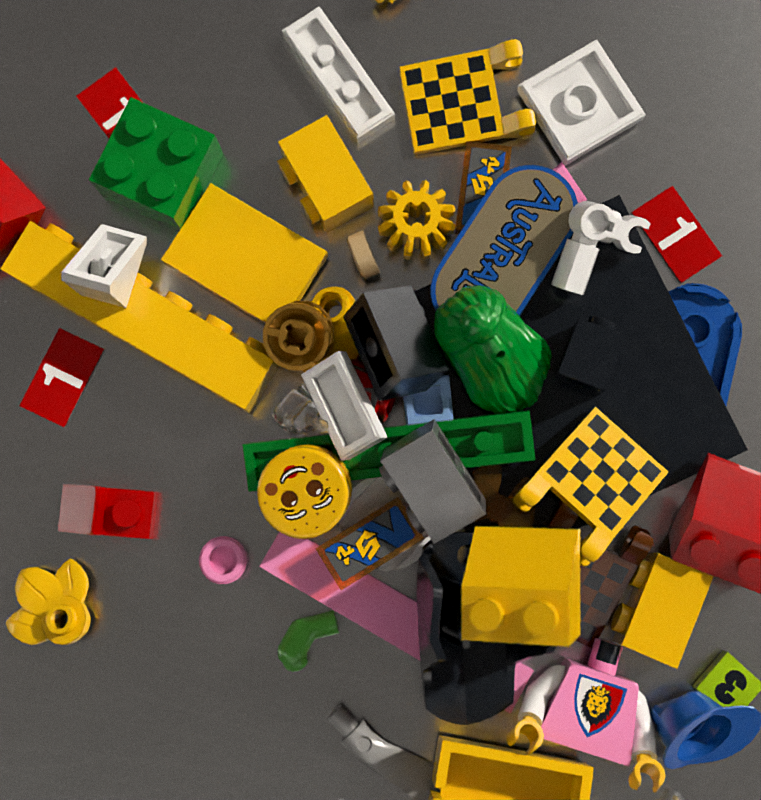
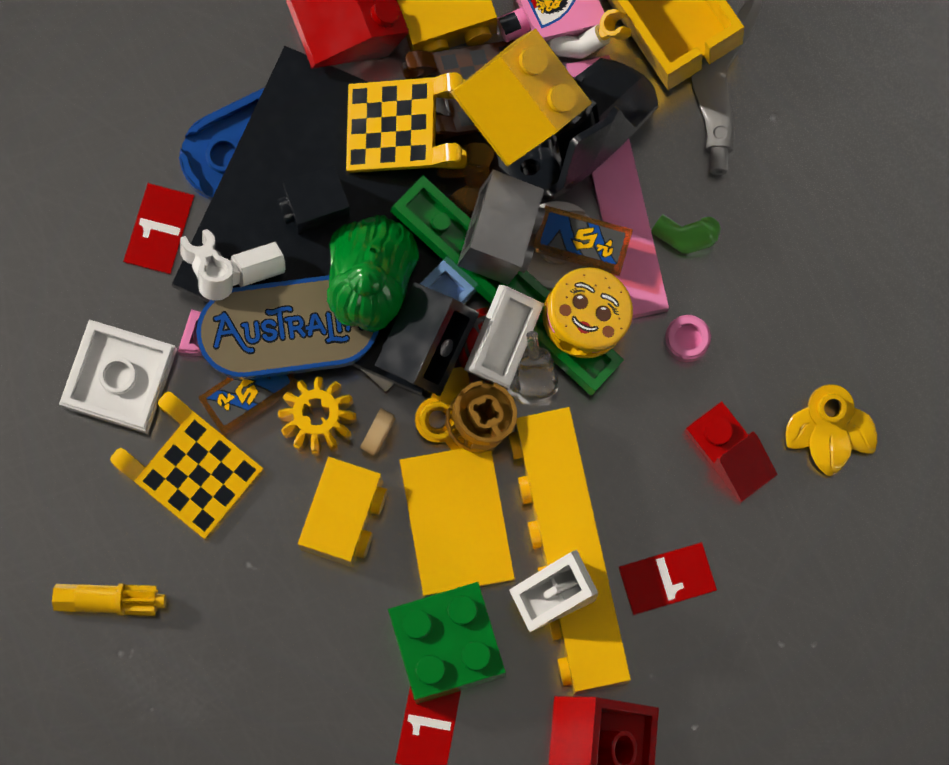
camera: 135 degrees left, 5 degrees down
white tile [282,6,395,144] -> none

